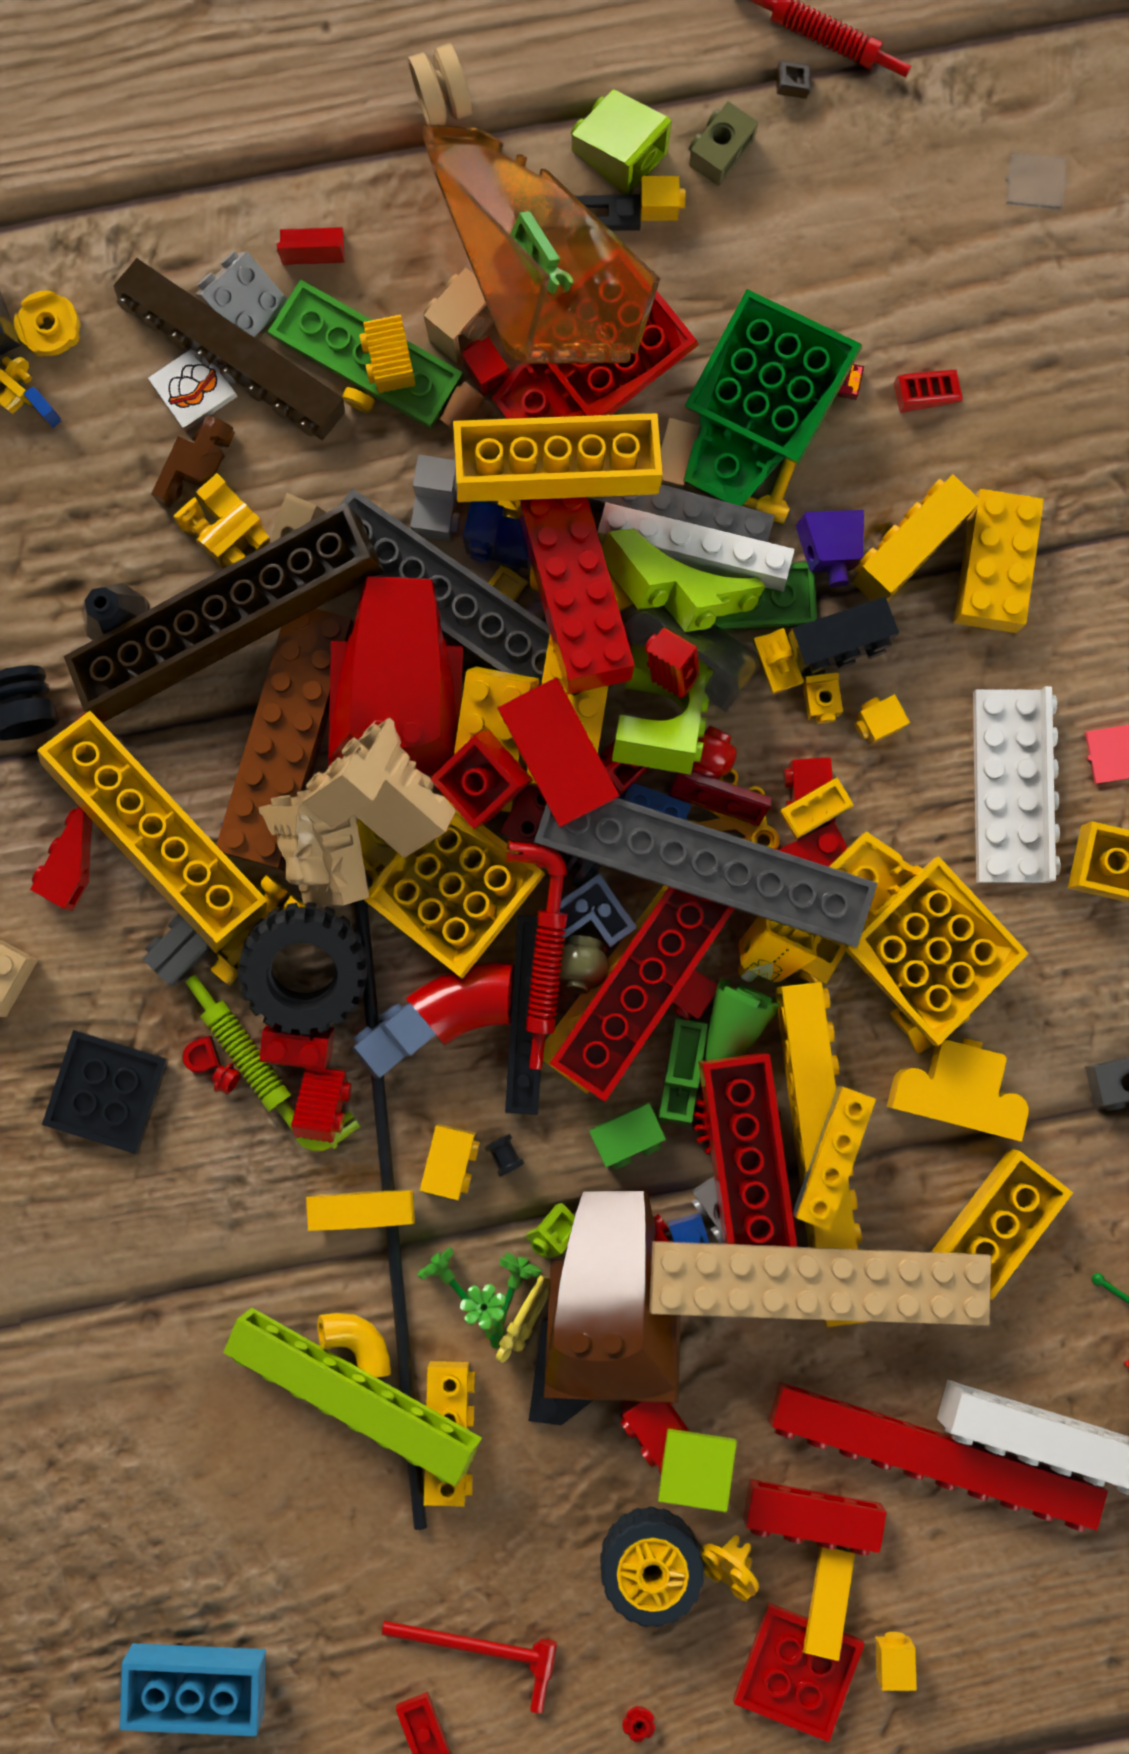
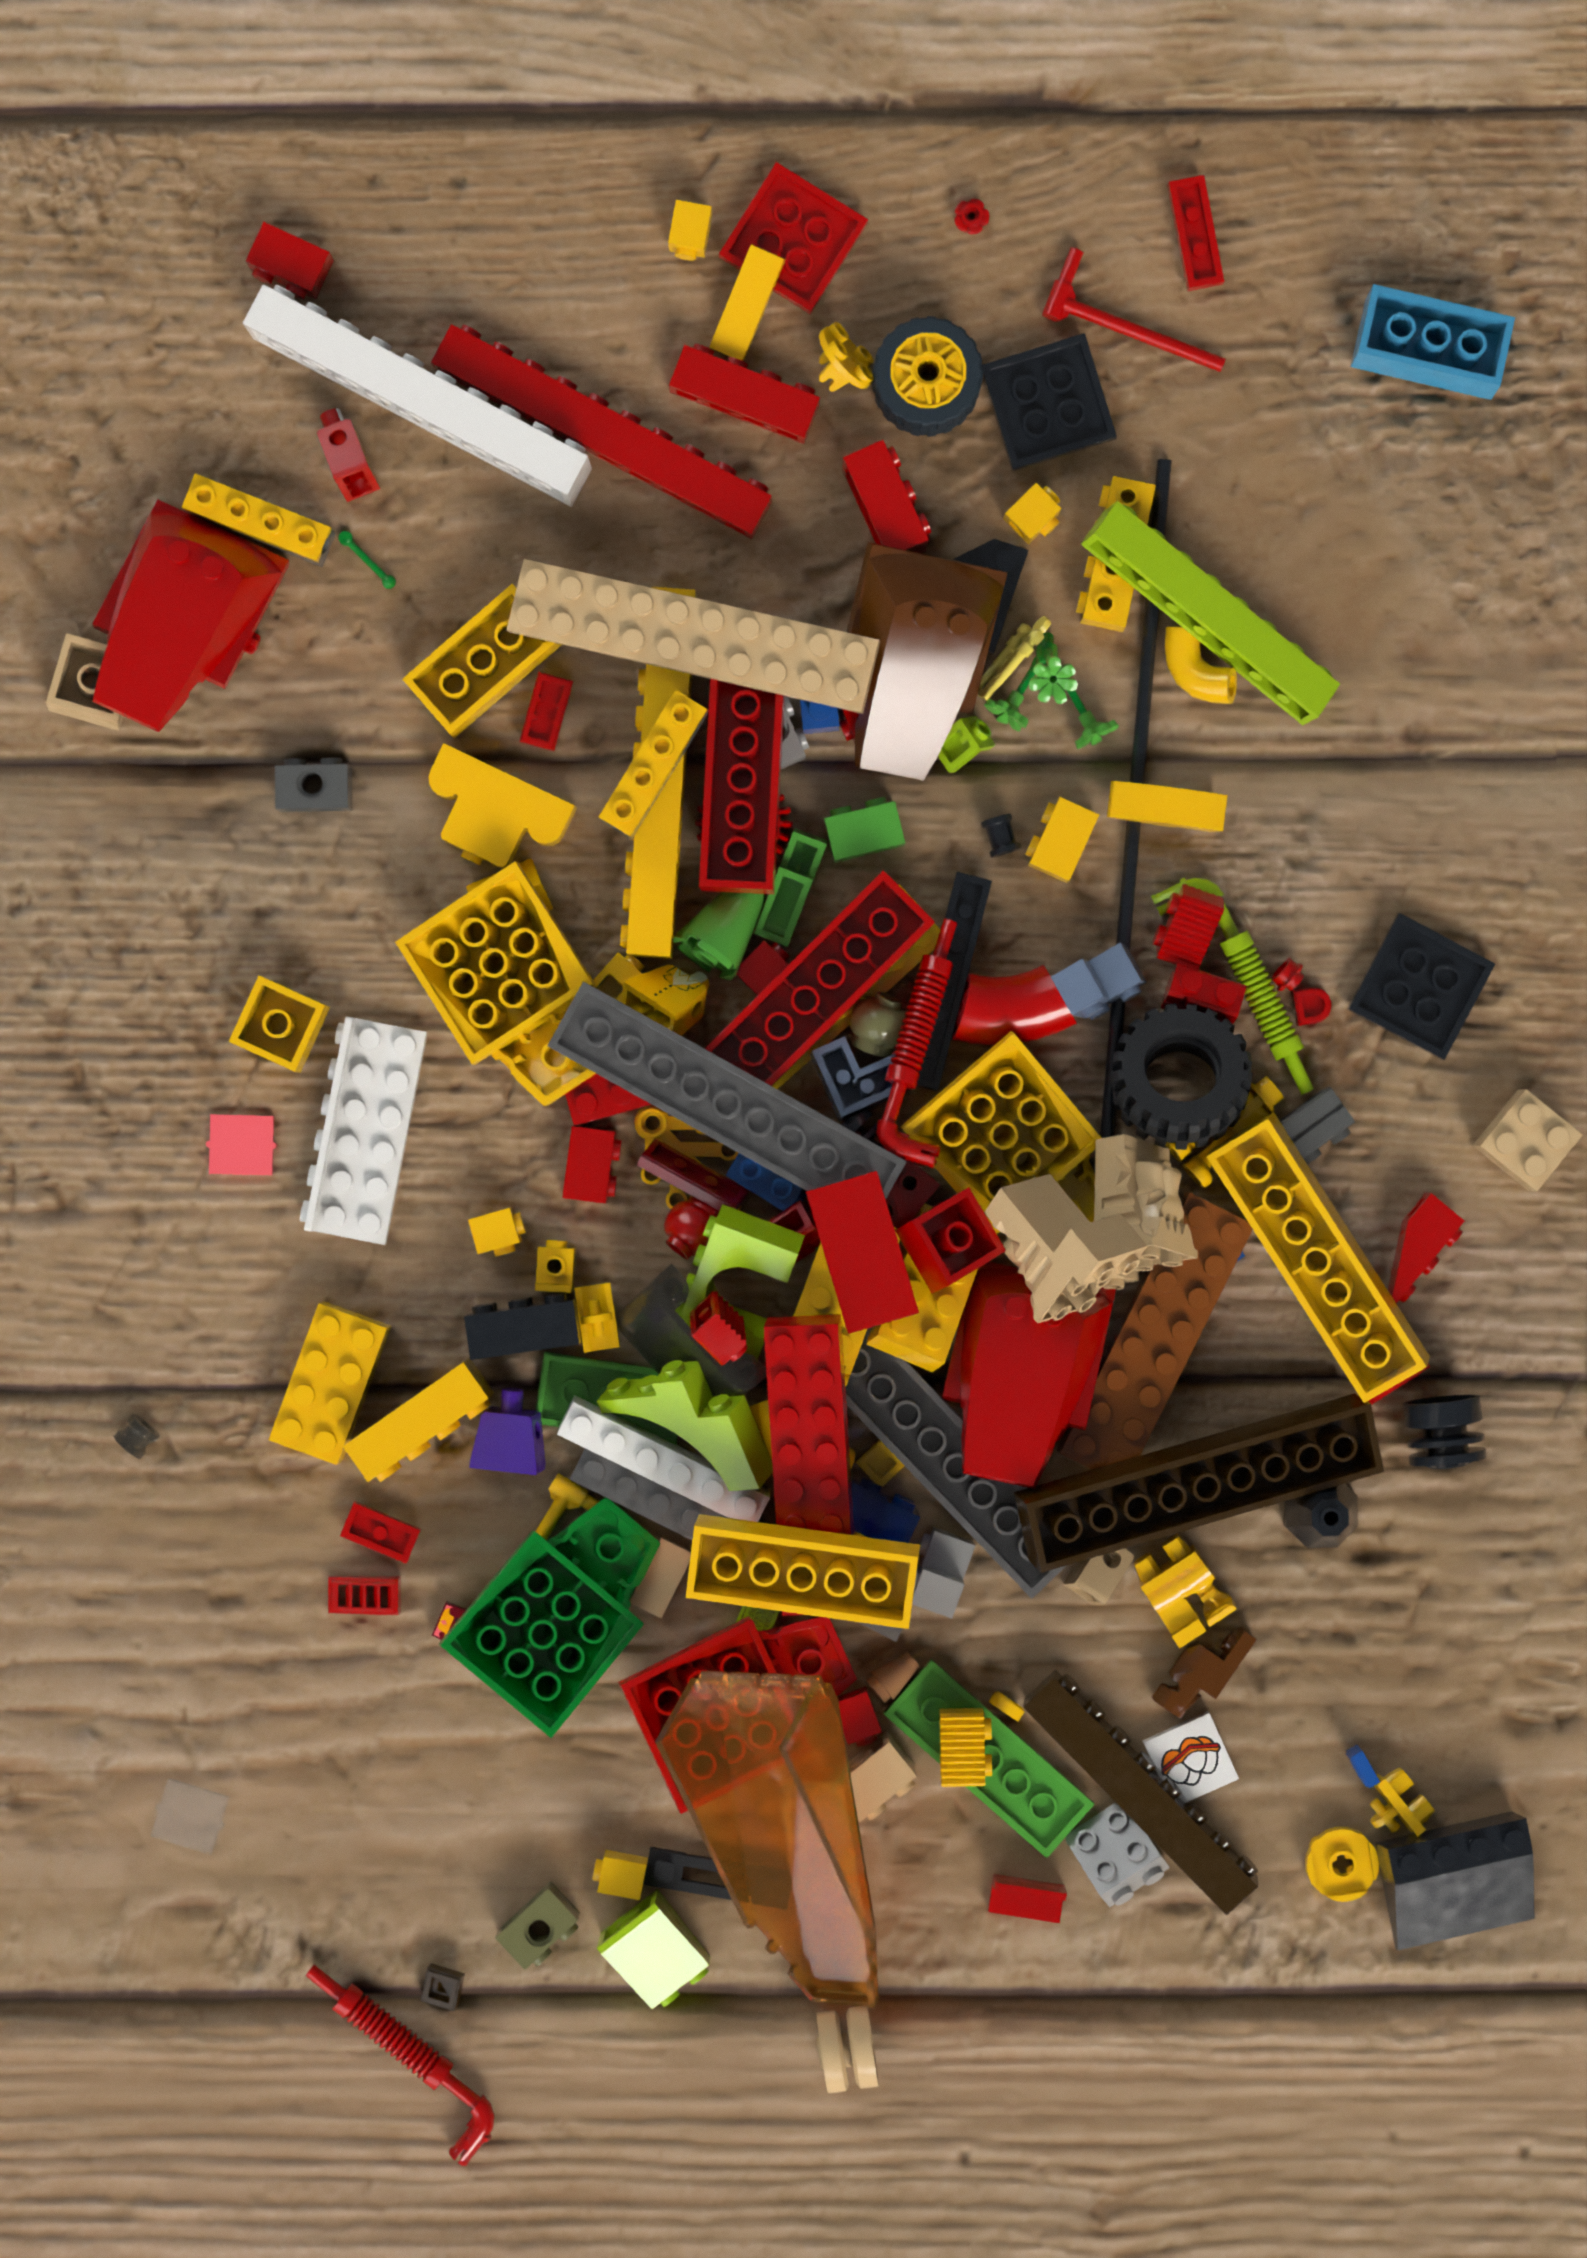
camera: 175 degrees left, 5 degrees up
bright green plate [509,211,573,294] -> none
lime tile [658,1428,737,1512] -> none
yellow plate [779,777,854,840] -> none
none -> red plate [340,1501,422,1564]
none -> red plate [519,671,574,752]
none -> black plate [981,333,1117,472]
none -> yellow brick [1003,483,1062,545]

